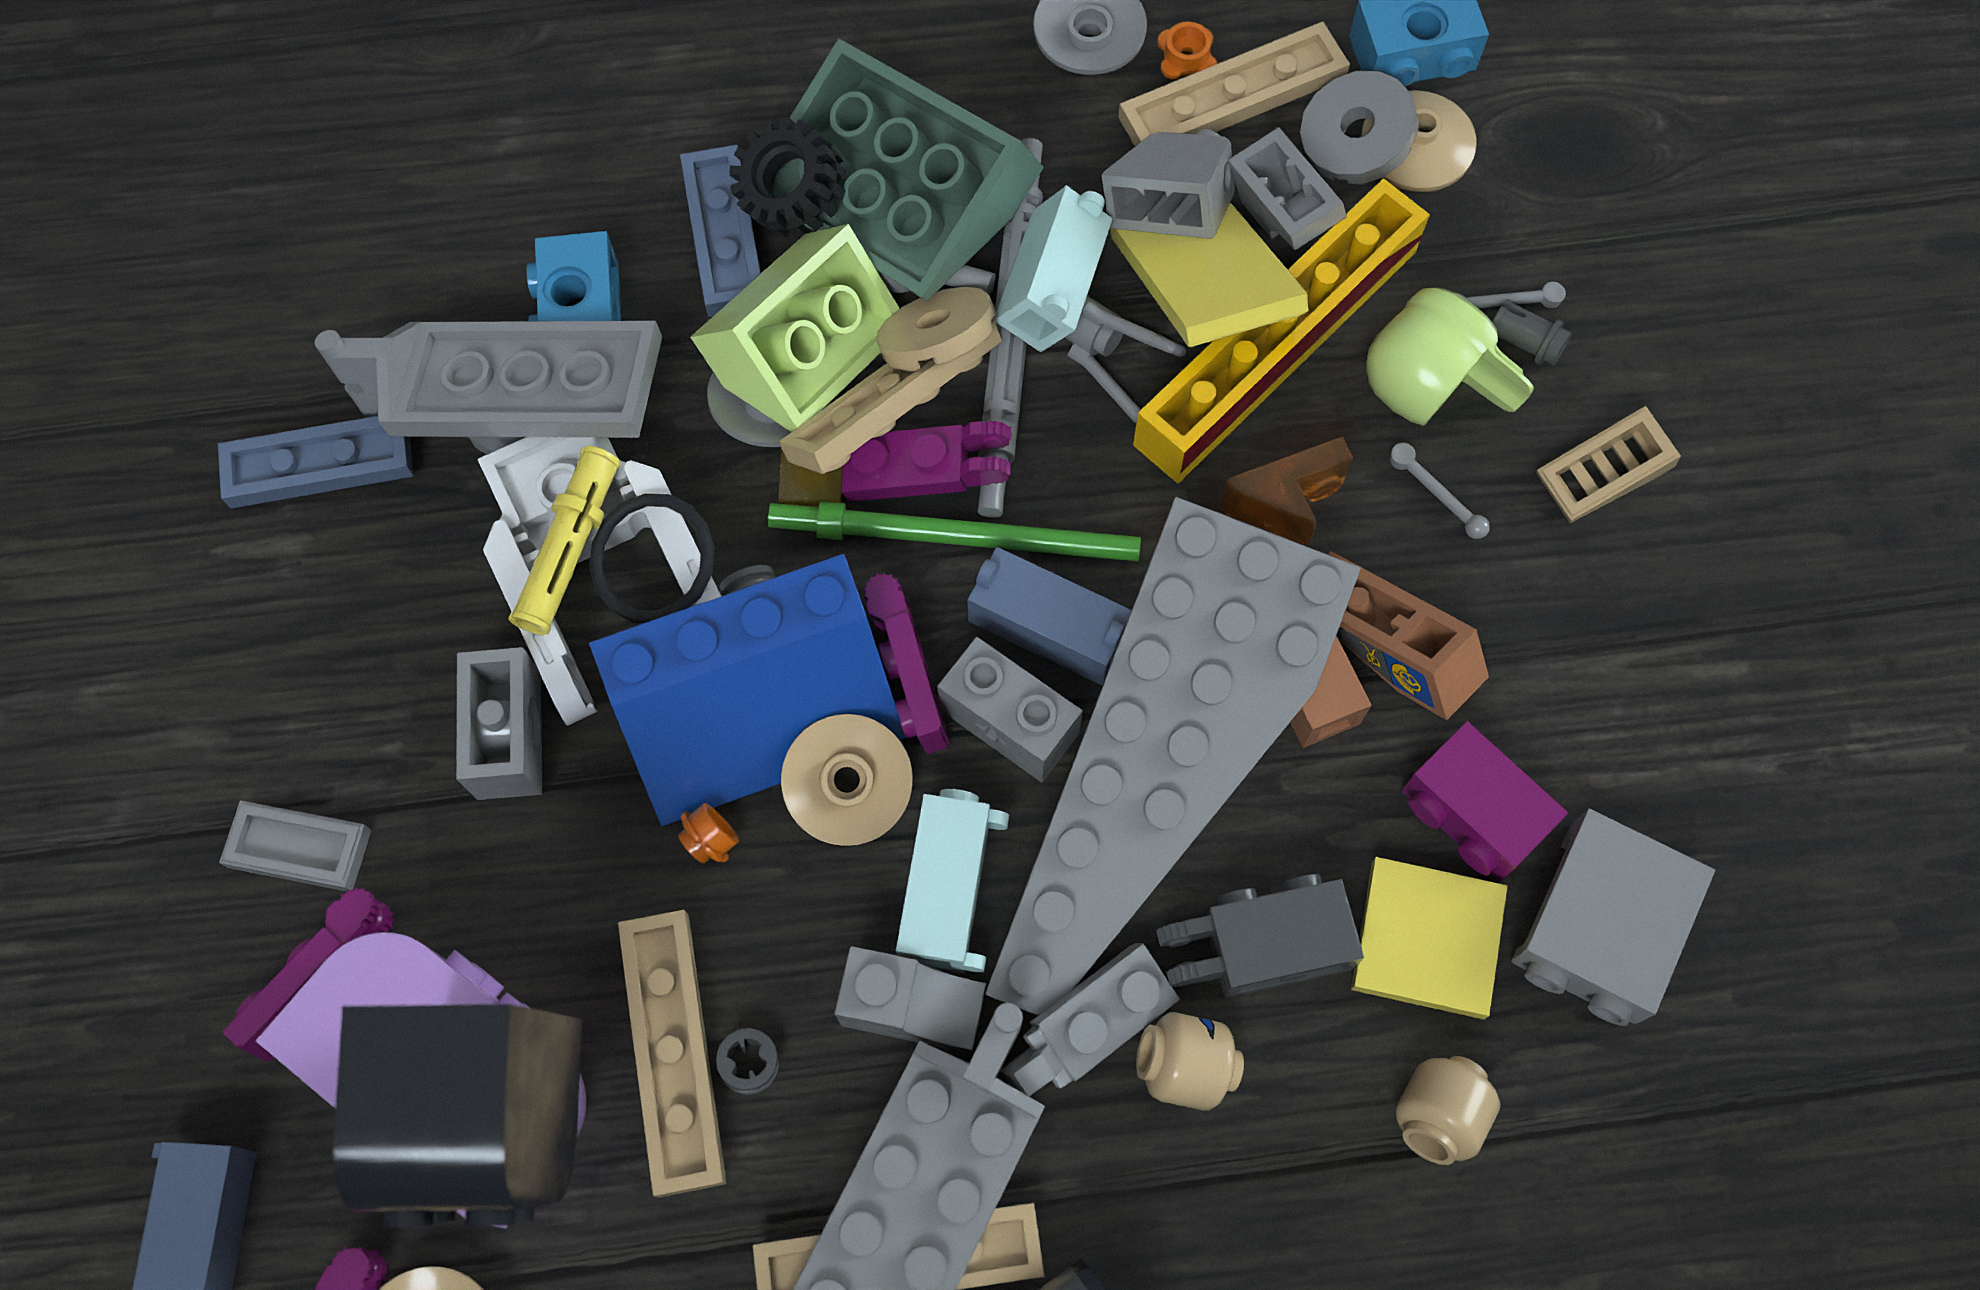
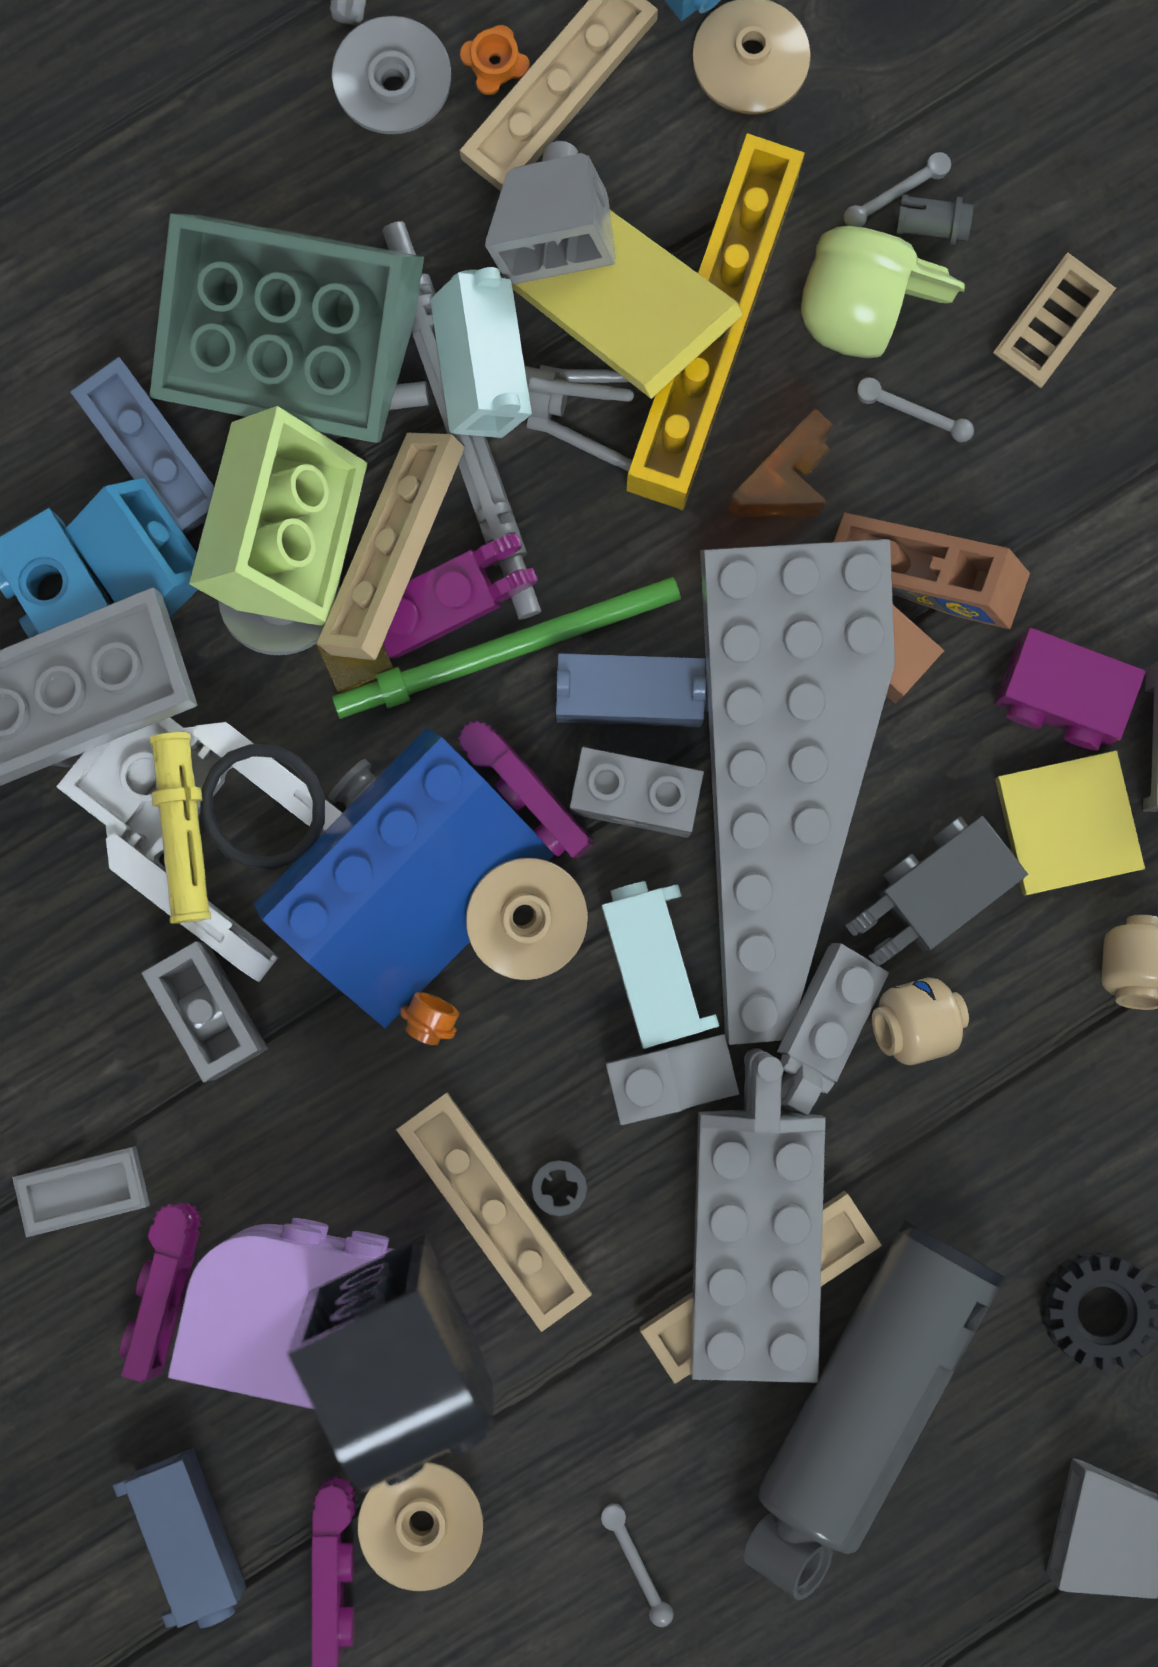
camera: 25 degrees left, 15 degrees up
black tyre [729,117,847,237] -> none
tan tile [877,287,997,371] -> none
light grey arch [1228,127,1346,250] -> none
light grey tile [1300,71,1419,184] -> none
none -> dark azure brick [65,478,198,617]

